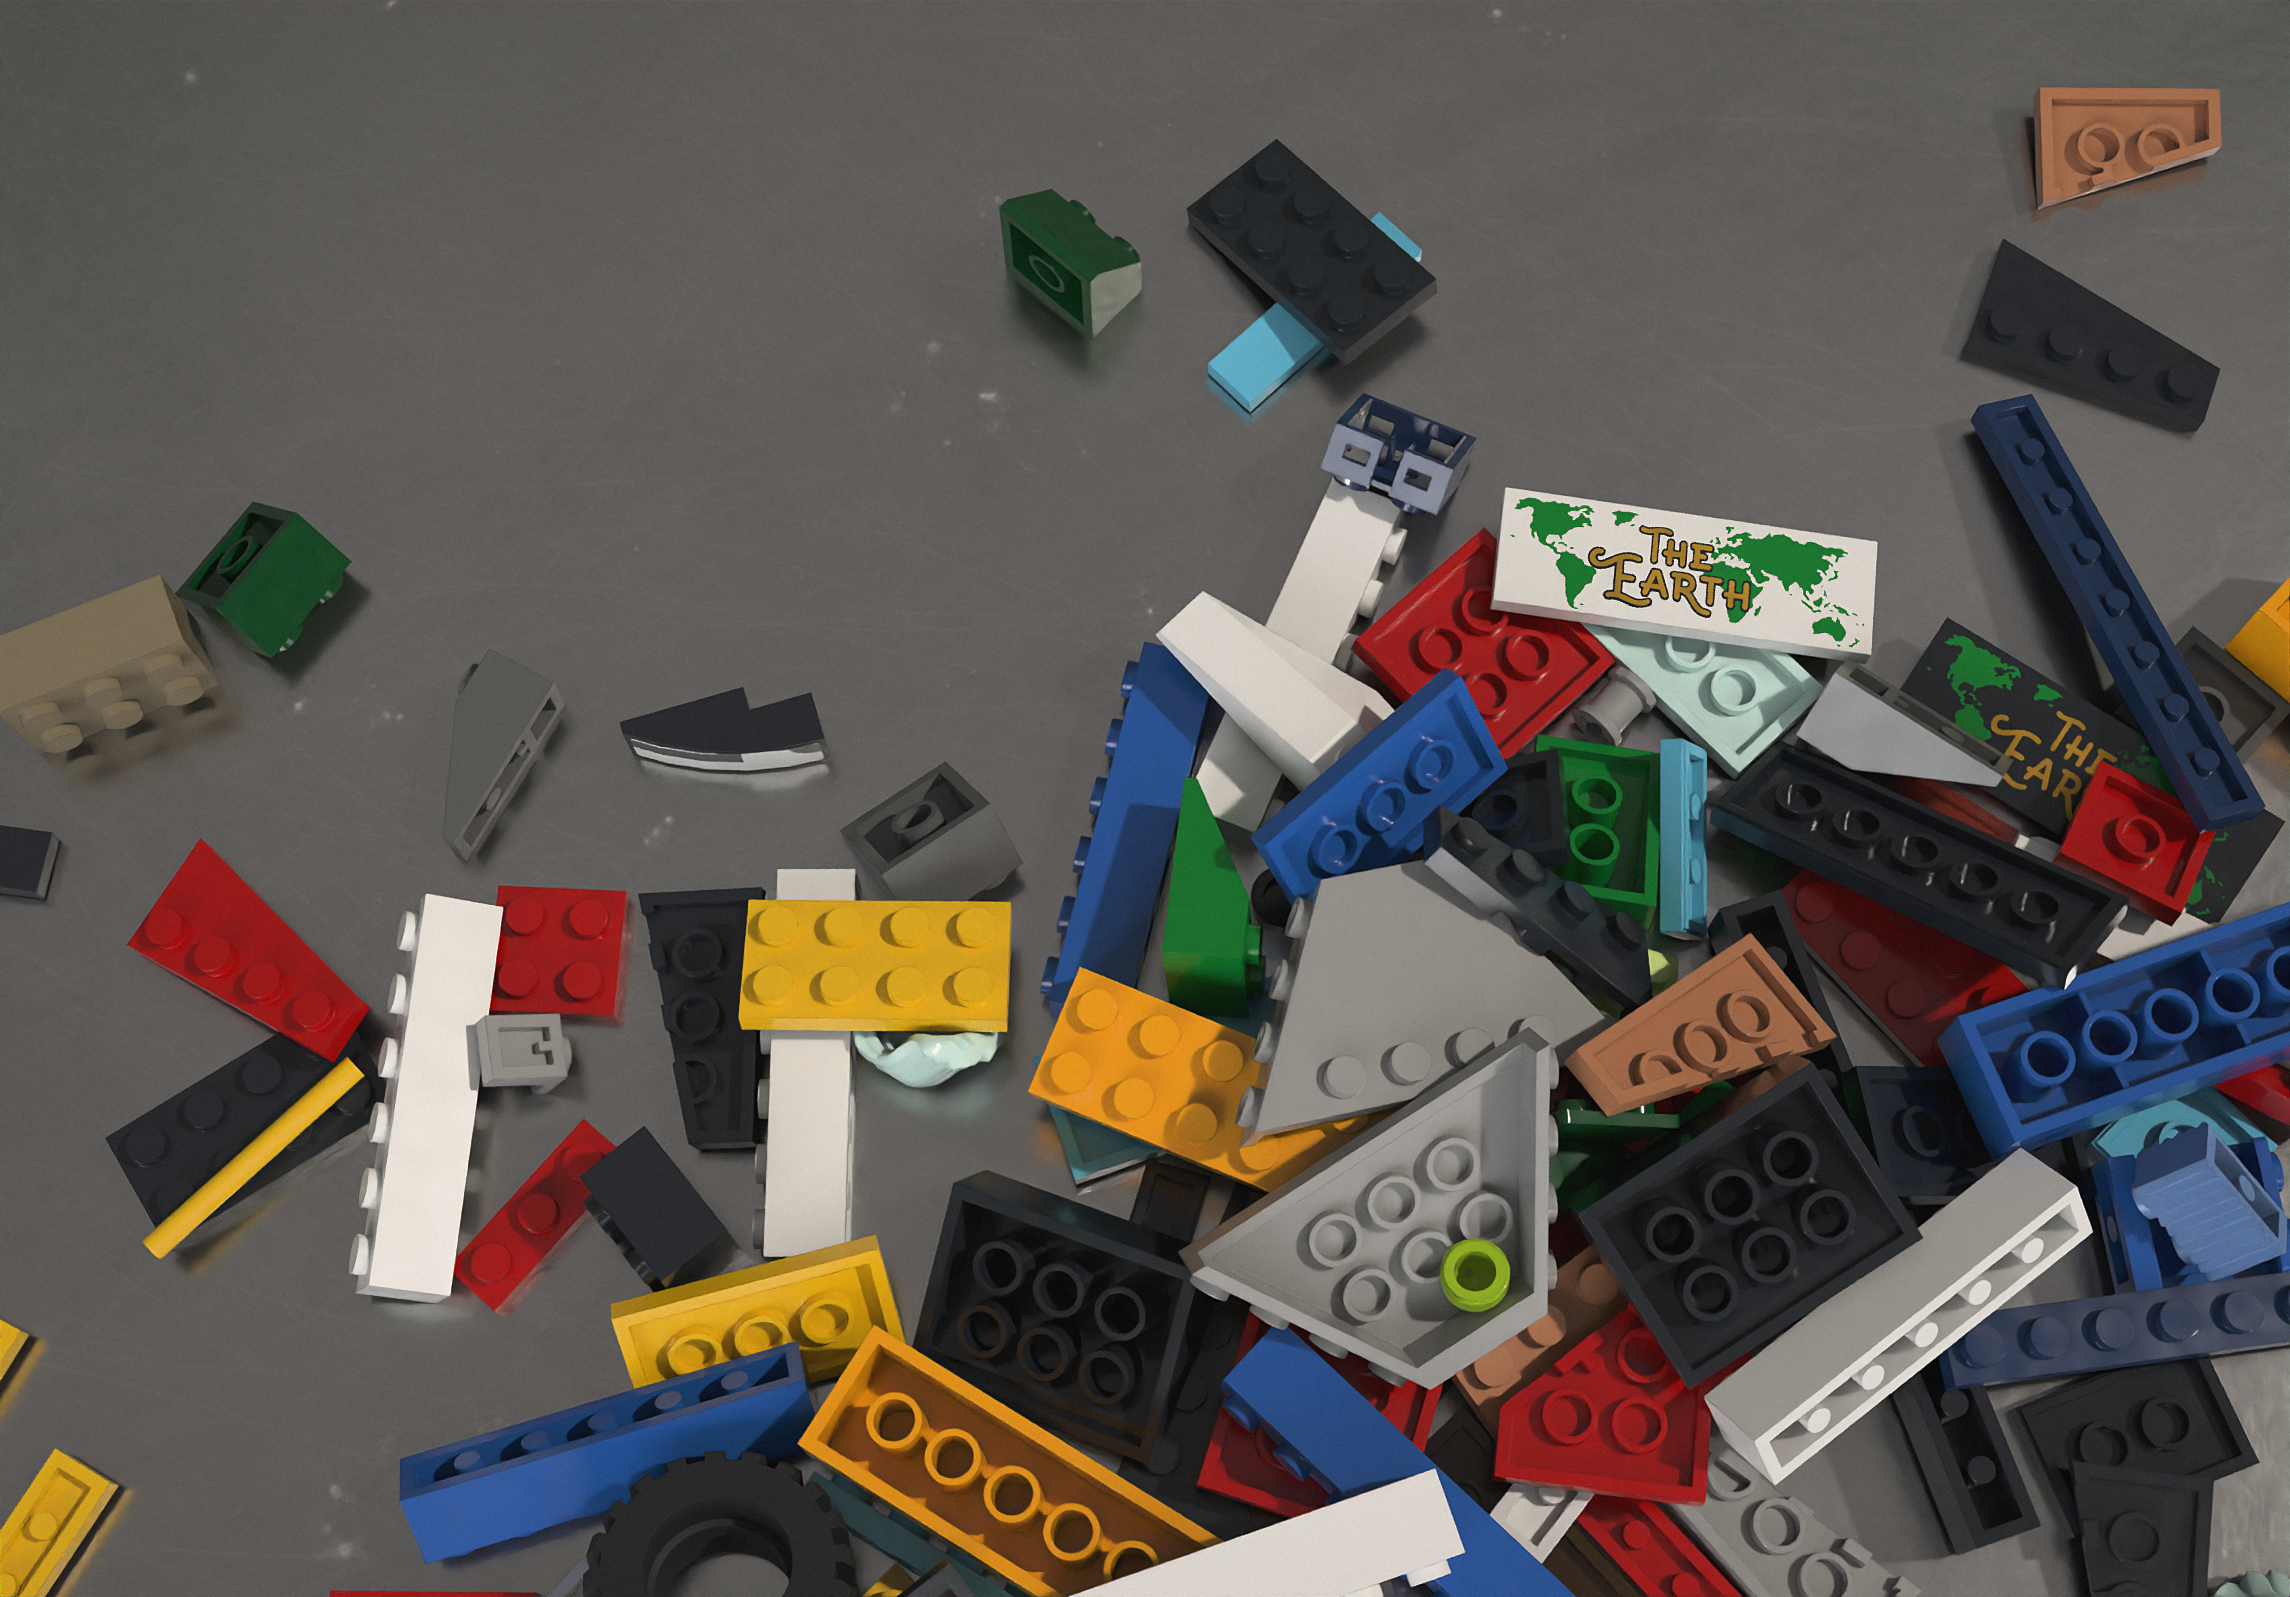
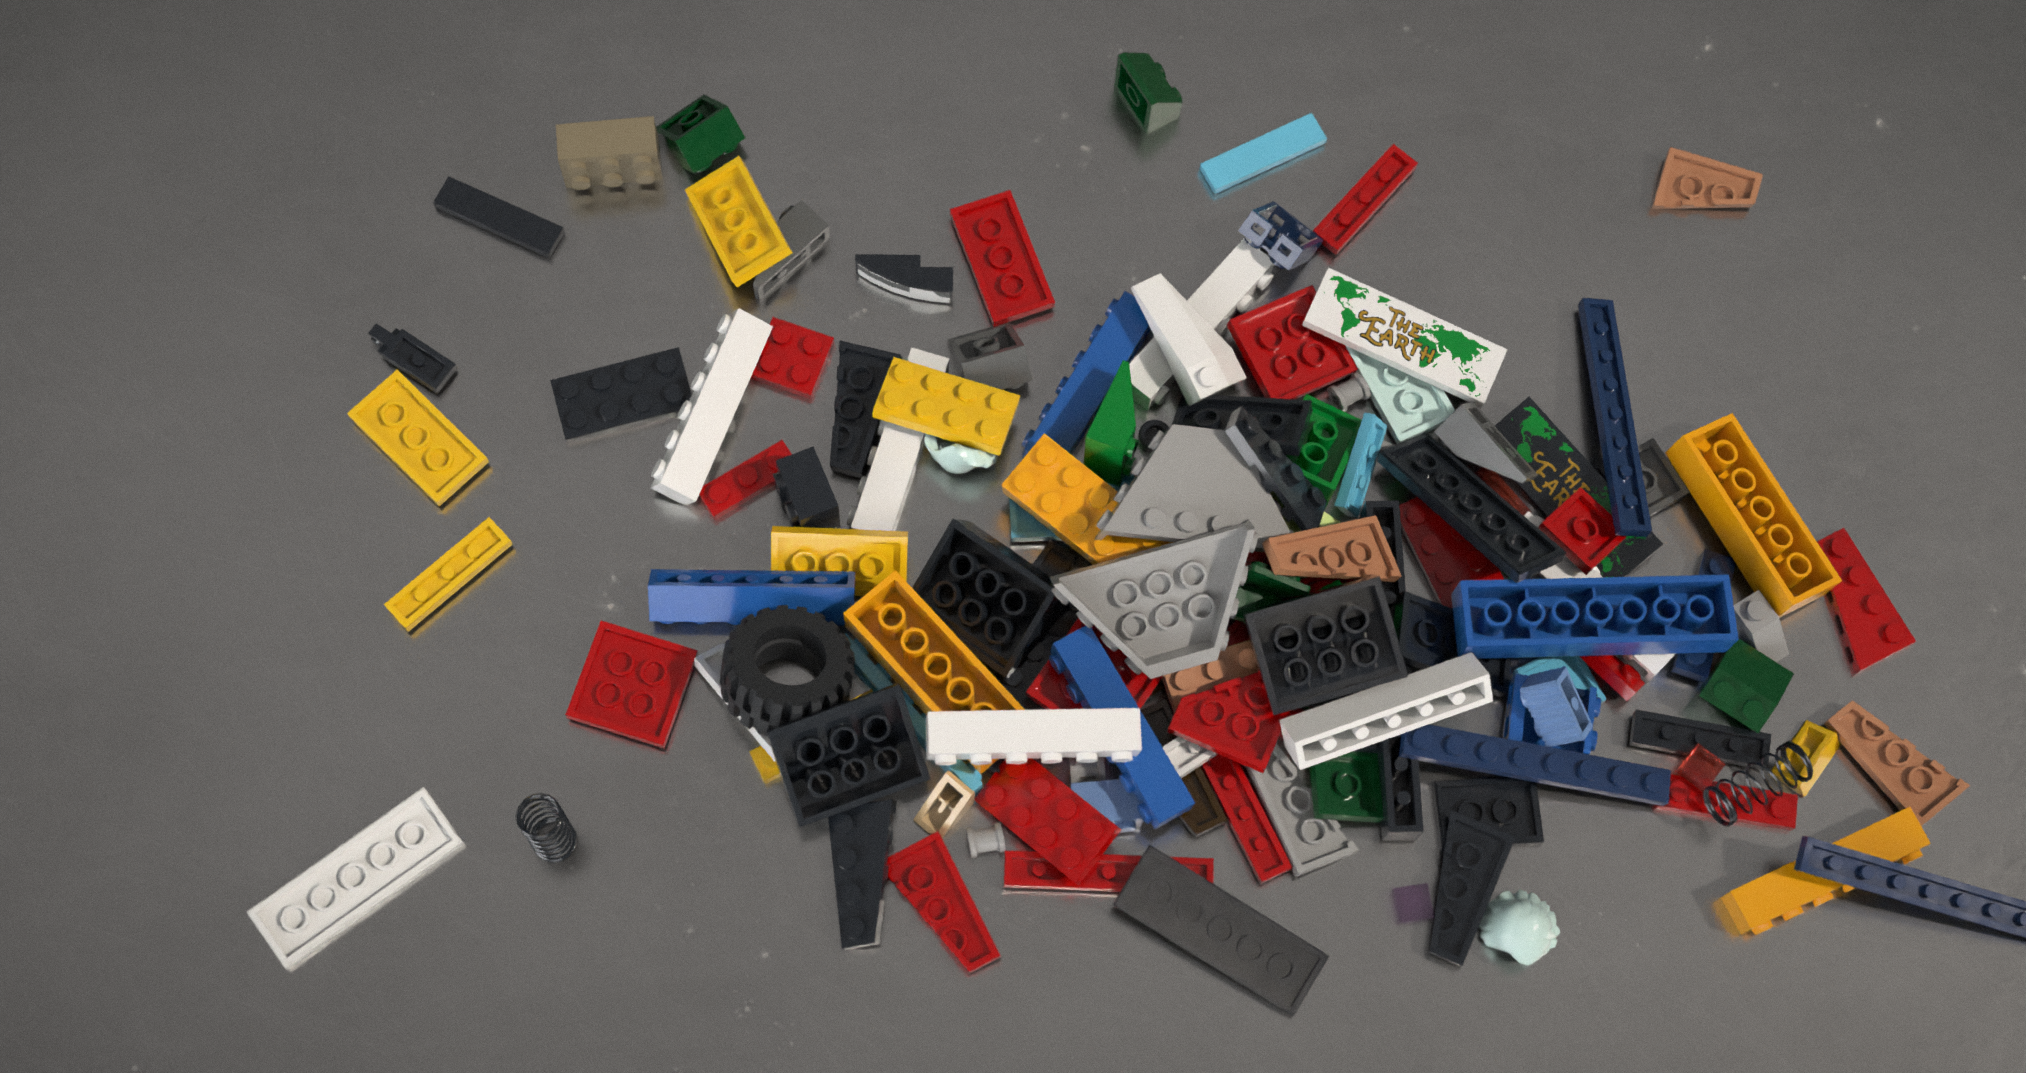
camera: 10 degrees right, 0 degrees up
red wing [127,838,370,1063] -> none
yellow bar [142,1057,365,1260] -> none
light grey bracket [475,1014,572,1094] -> none
black plate [1186,139,1438,365] -> none
blue plate [1250,668,1508,907] -> none
lime piece [1440,1238,1510,1312] -> none
black wing [1962,239,2221,431] -> none
none -> yellow plate [685,156,793,287]
none -> red plate [950,190,1055,327]
none -> dark green plate [1310,751,1384,823]
none -> red plate [1313,144,1418,255]

